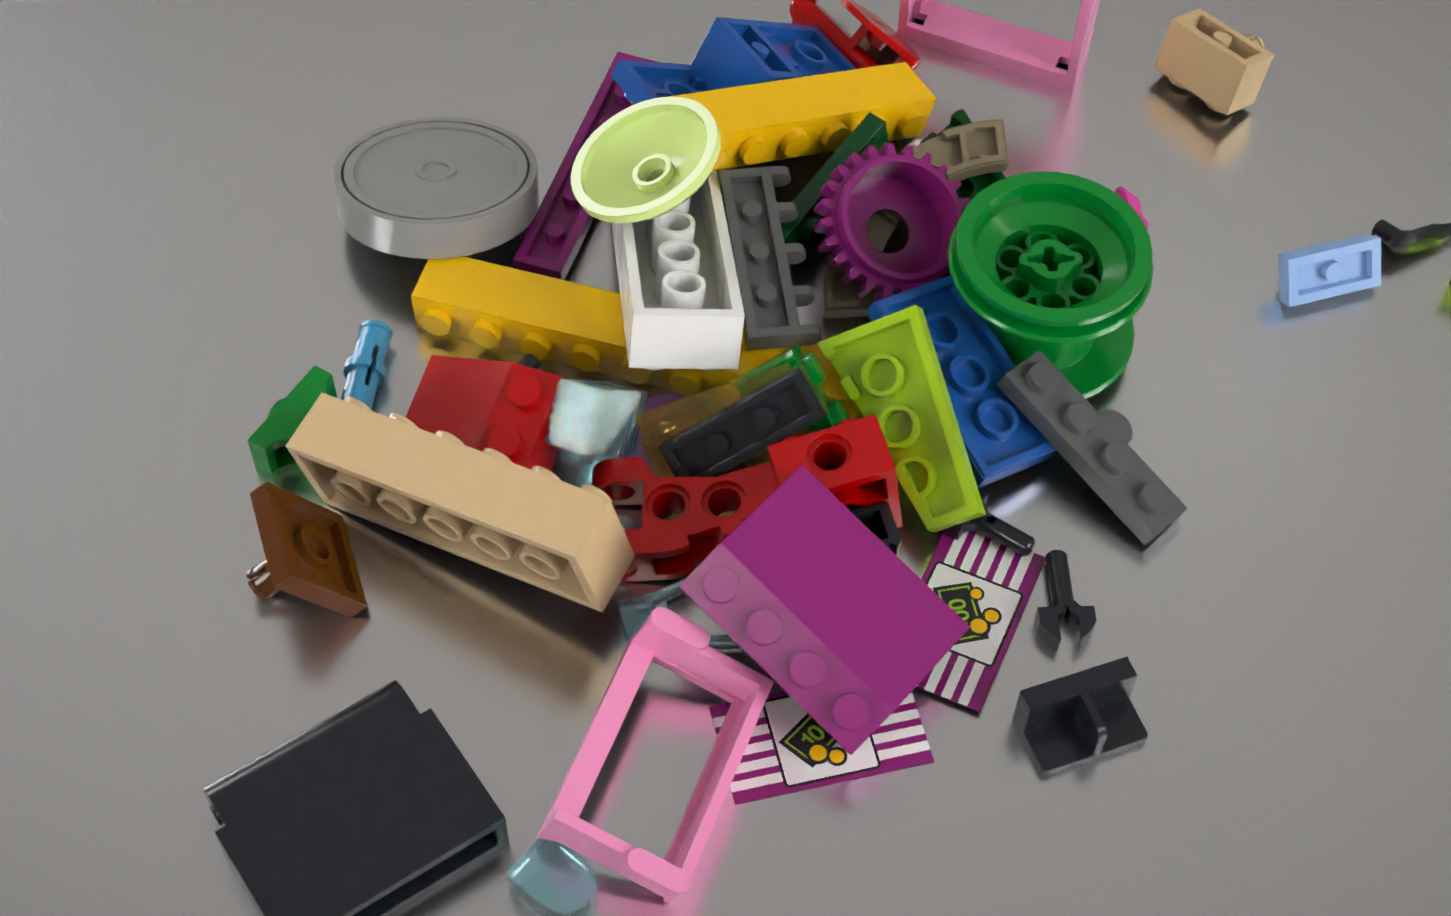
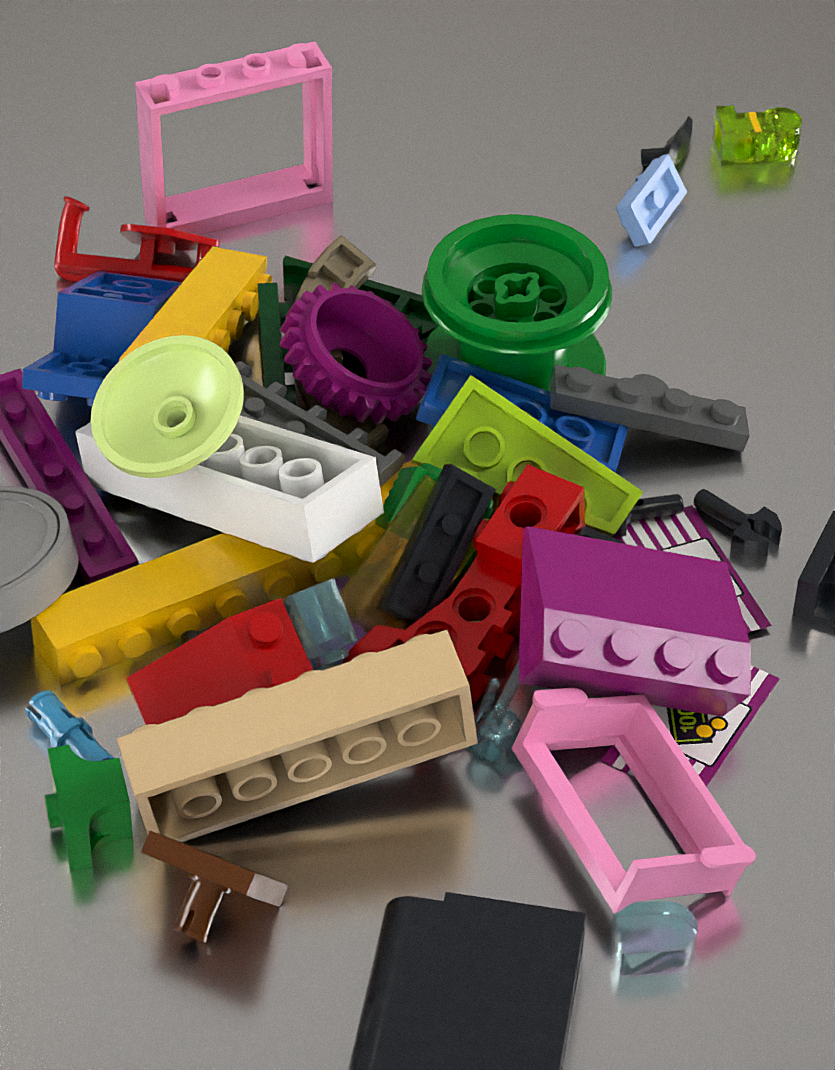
camera: 45 degrees left, 10 degrees down
tan brick [1154,8,1274,115] -> none

